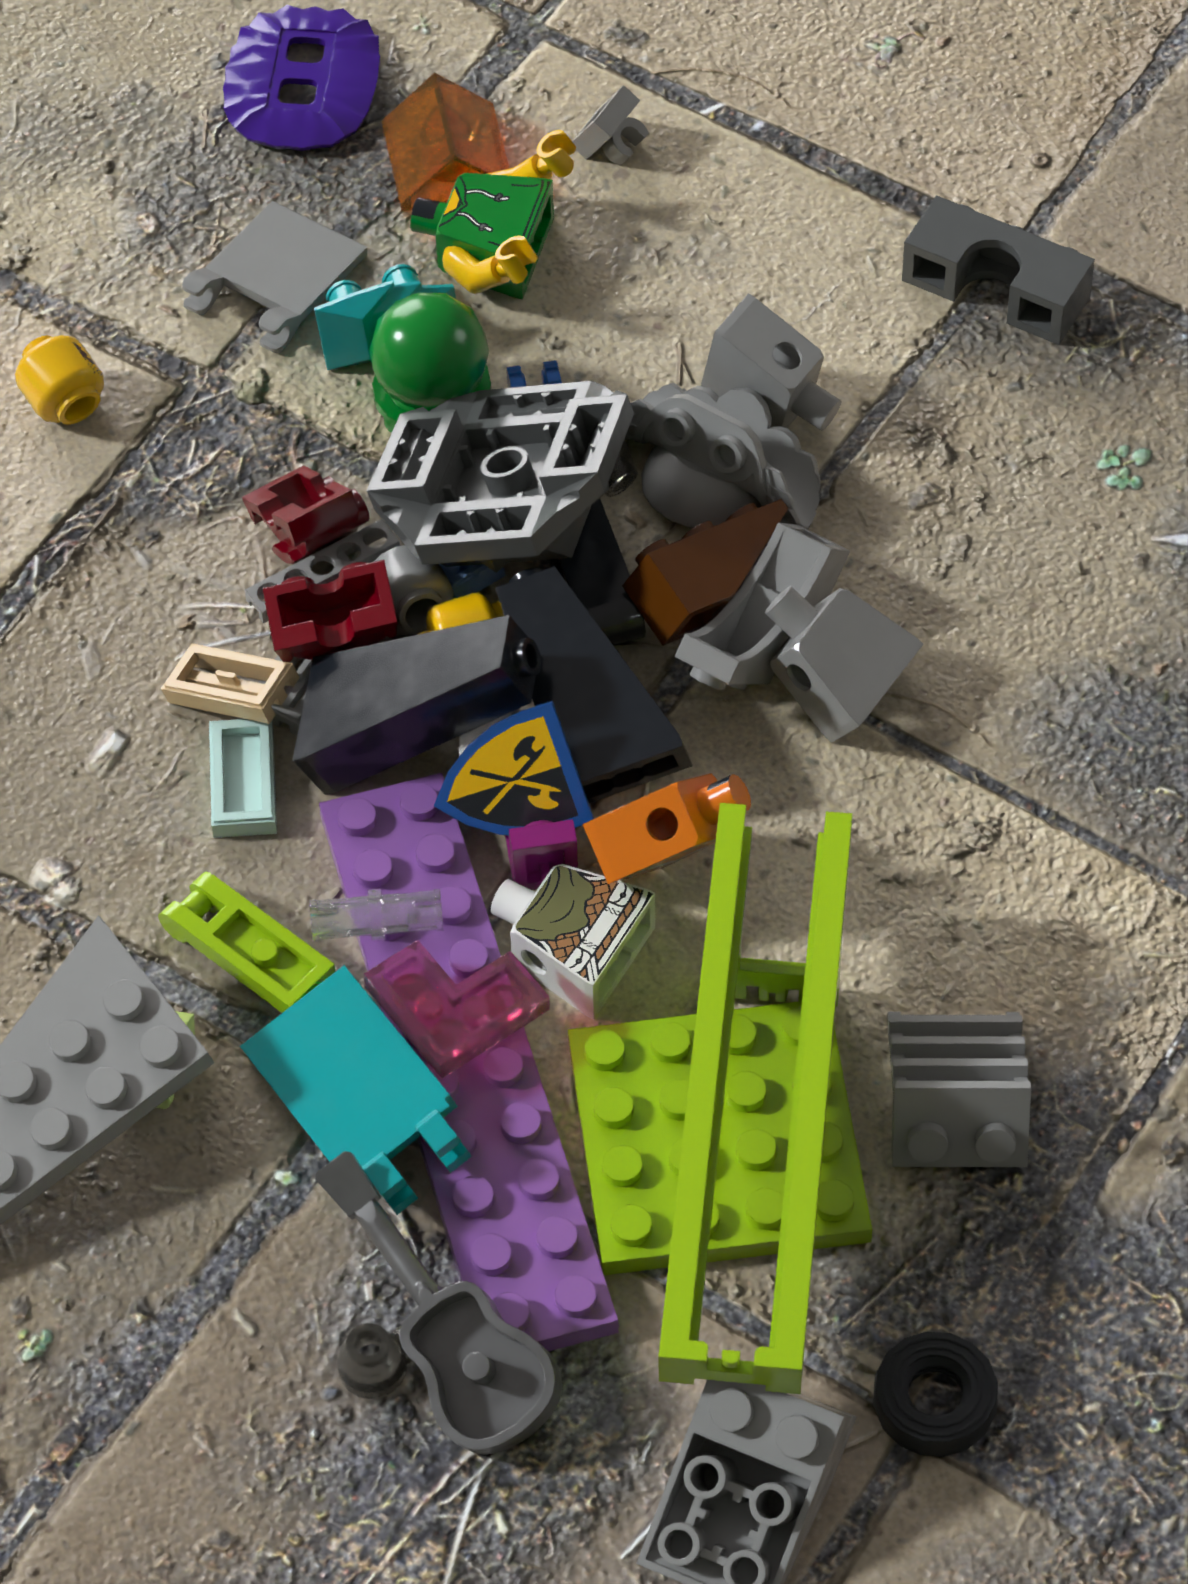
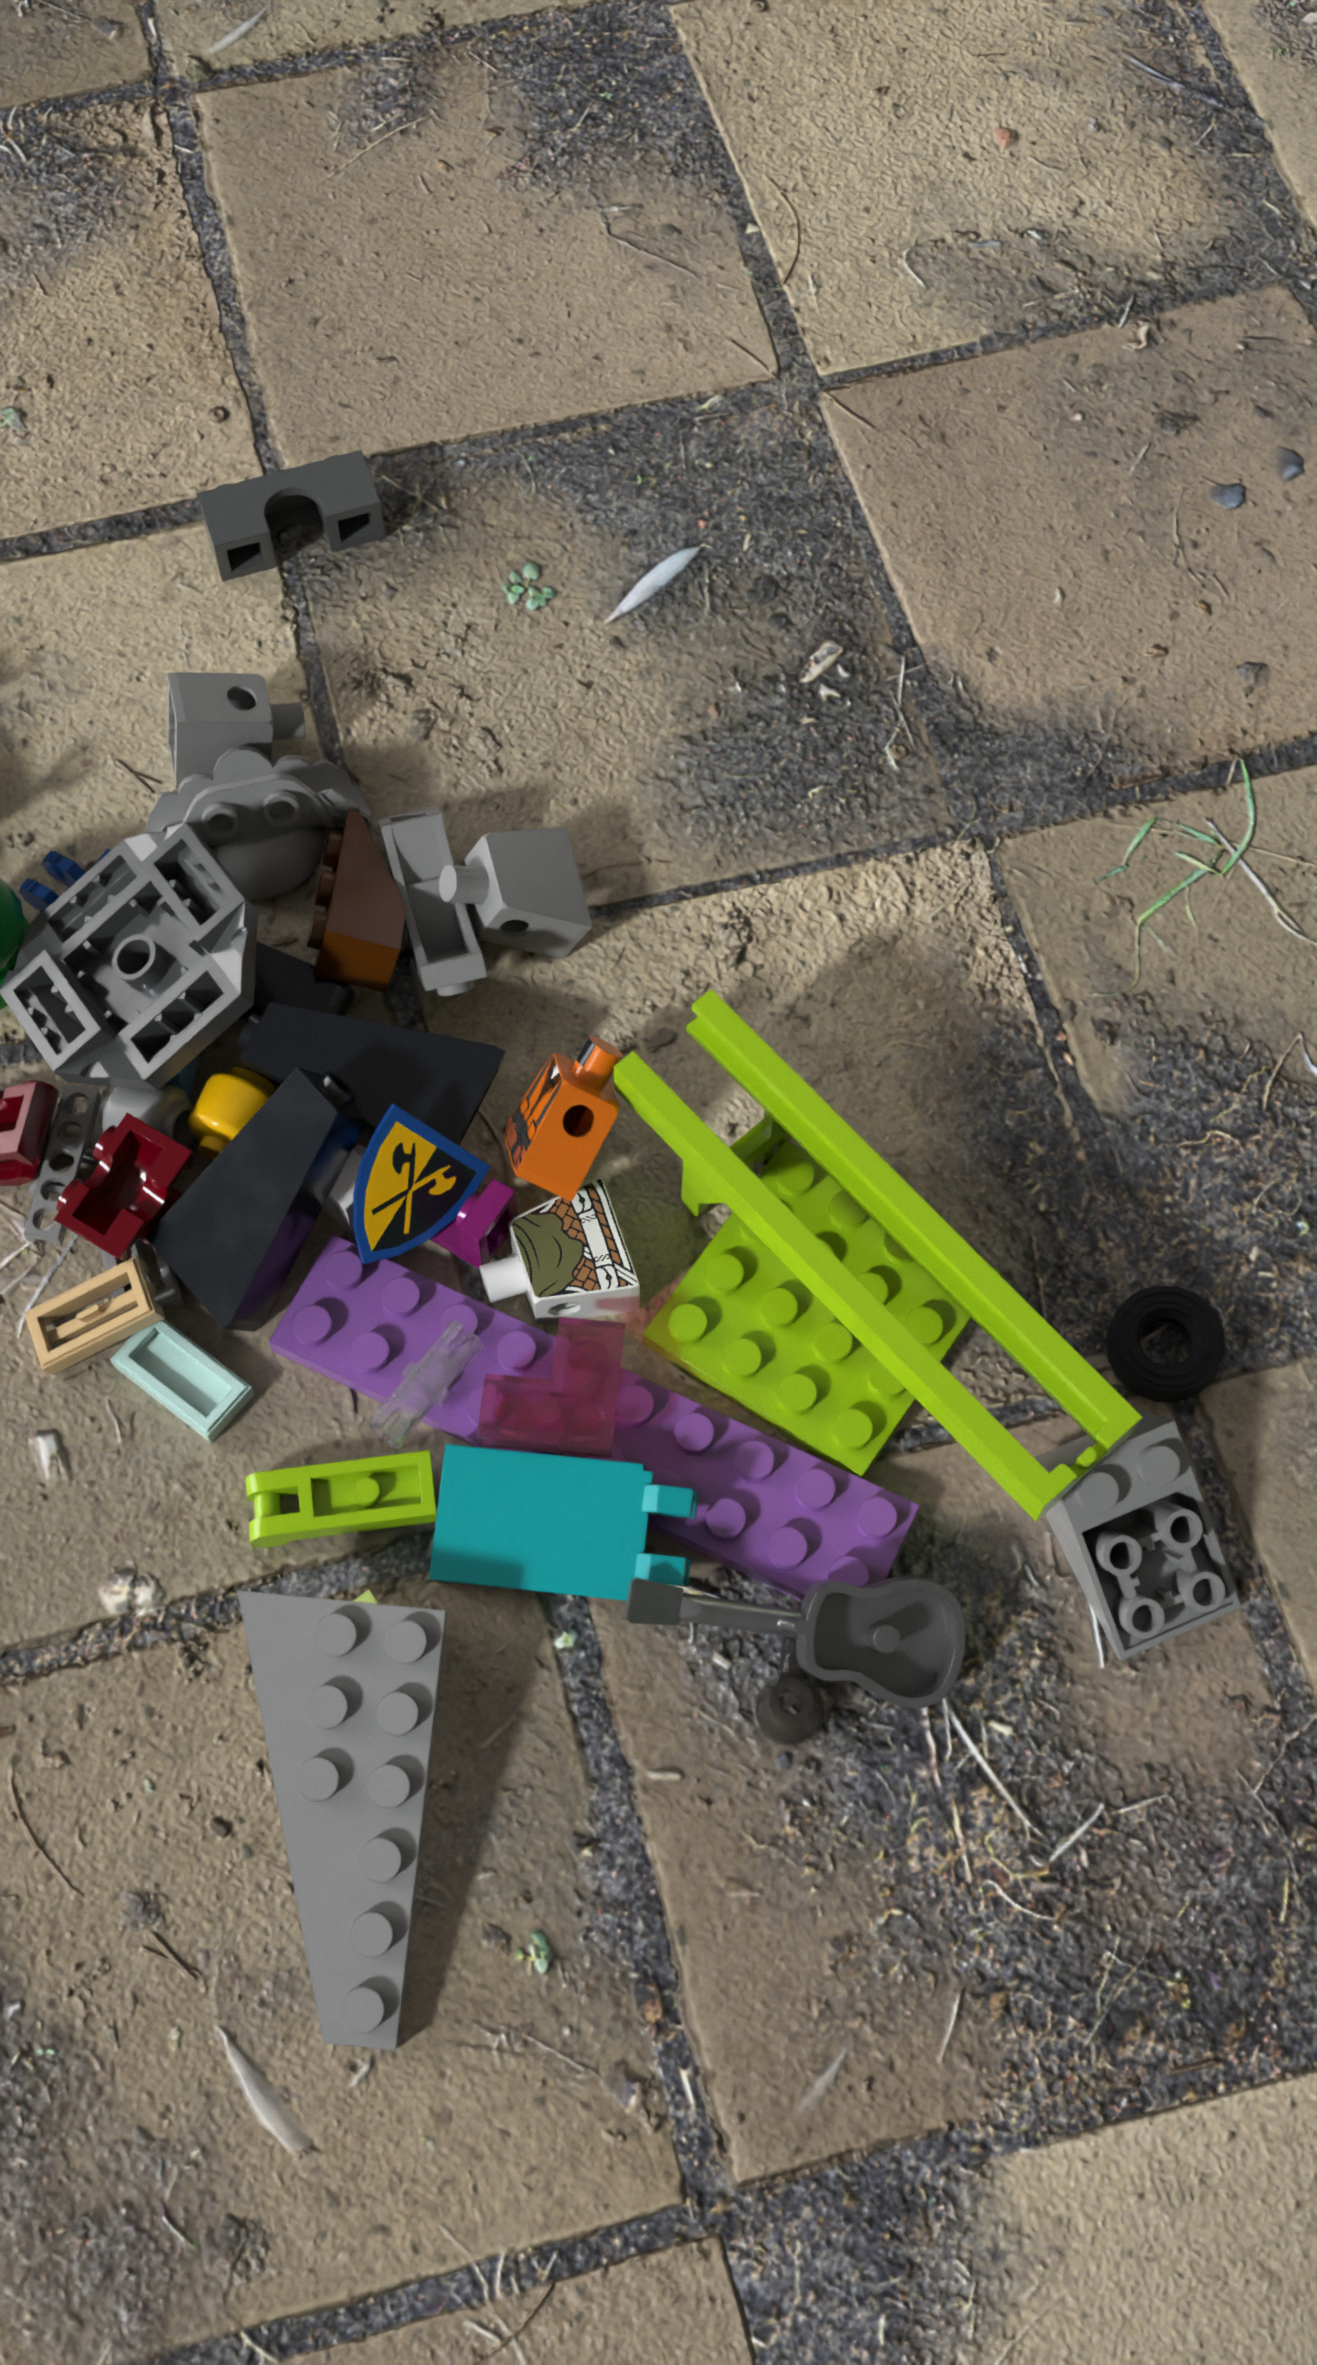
camera: 50 degrees left, 10 degrees up
light grey plate [887,1012,1031,1167] -> none

